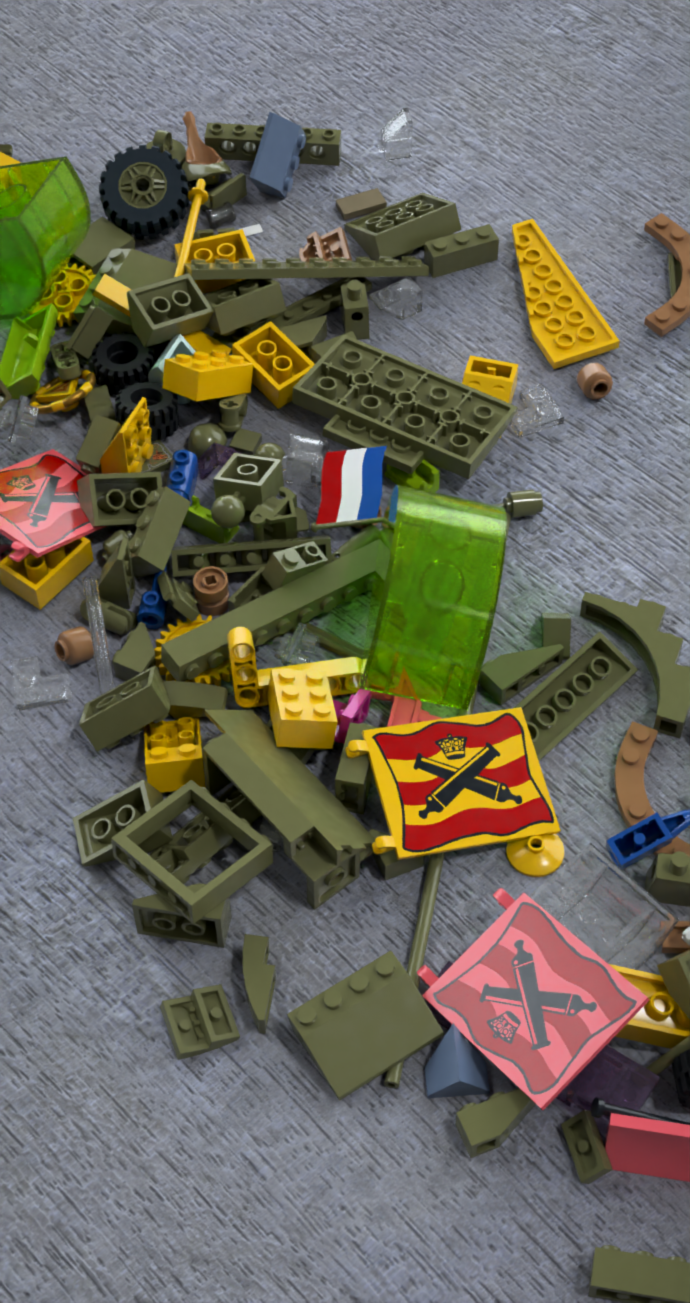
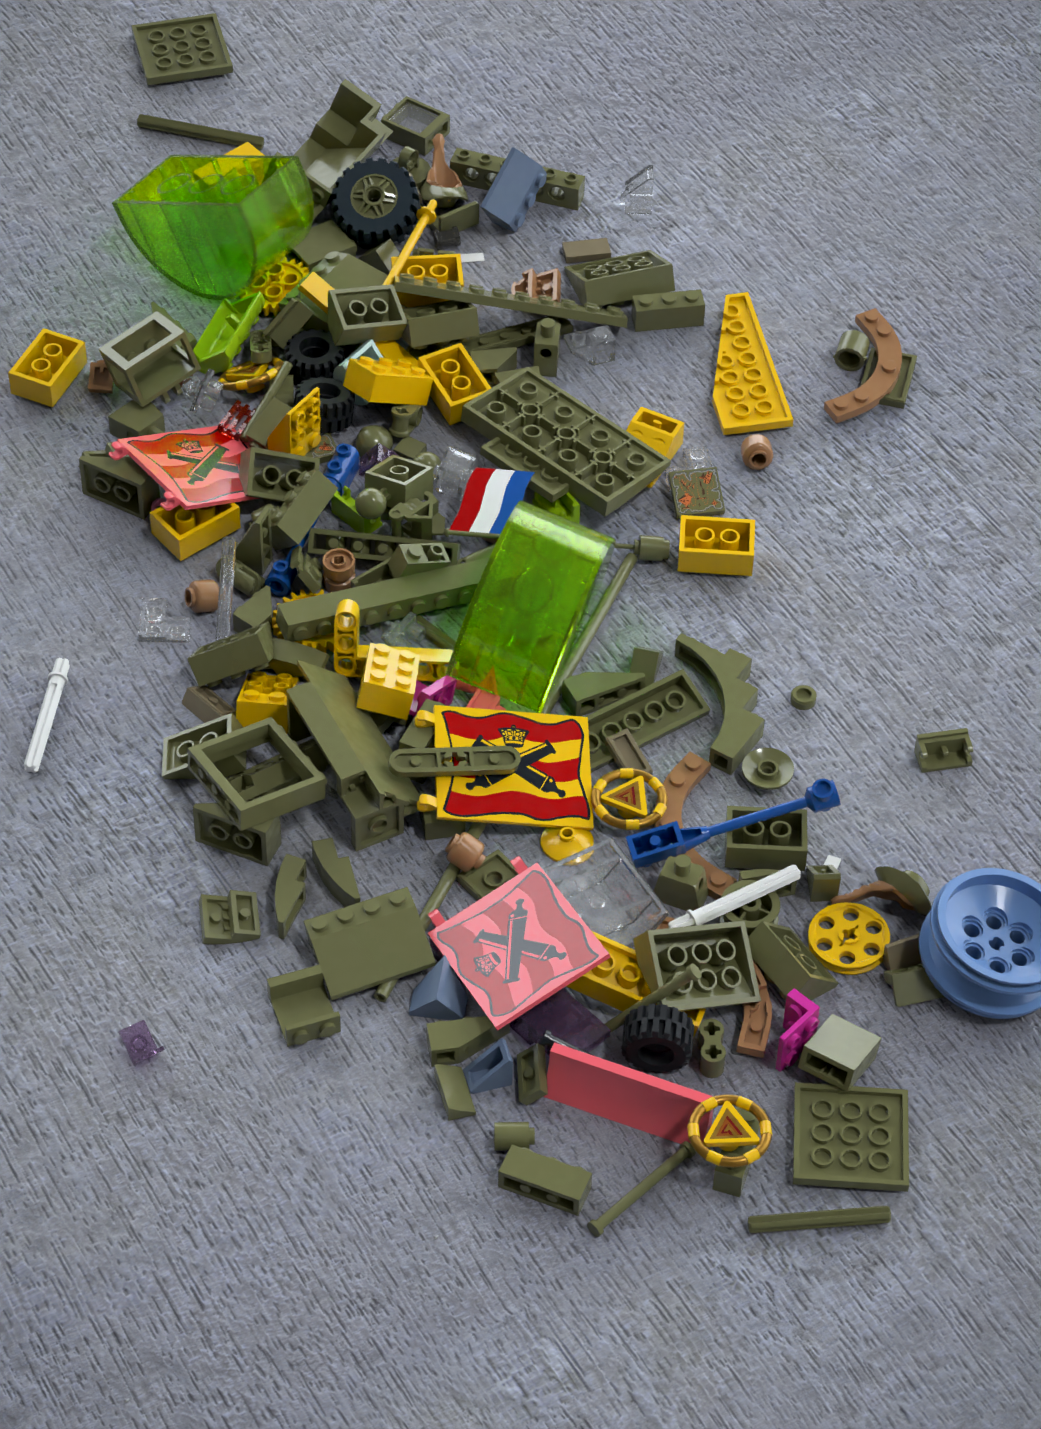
camera: 10 degrees right, 5 degrees down
none -> clear purple bracket [118,1020,165,1066]
none -> dark tan slope [182,685,236,723]
none -> clear red tile [217,400,256,441]
none -> olive bar [240,361,293,443]
none -> olive panel [257,79,393,224]
none -> olive panel [267,964,341,1047]
none -> olive slope [311,837,360,907]
none -> olive slope [358,239,400,275]
none -> olive window [381,96,450,156]
none -> olive piece [388,746,521,777]
none -> olive slope [434,1064,476,1121]
none -> medium nougat head [444,832,486,872]
none -> olive tile [457,849,517,901]
none -> sand blue slope [463,1038,513,1094]
none -> olive brick [494,1122,535,1151]
none -> piece [591,768,668,830]
none -> dark tan tile [604,728,653,782]
none -> olive tile [668,467,725,519]
none -> yellow brick [677,515,755,576]
none -> olive piece [833,330,870,371]

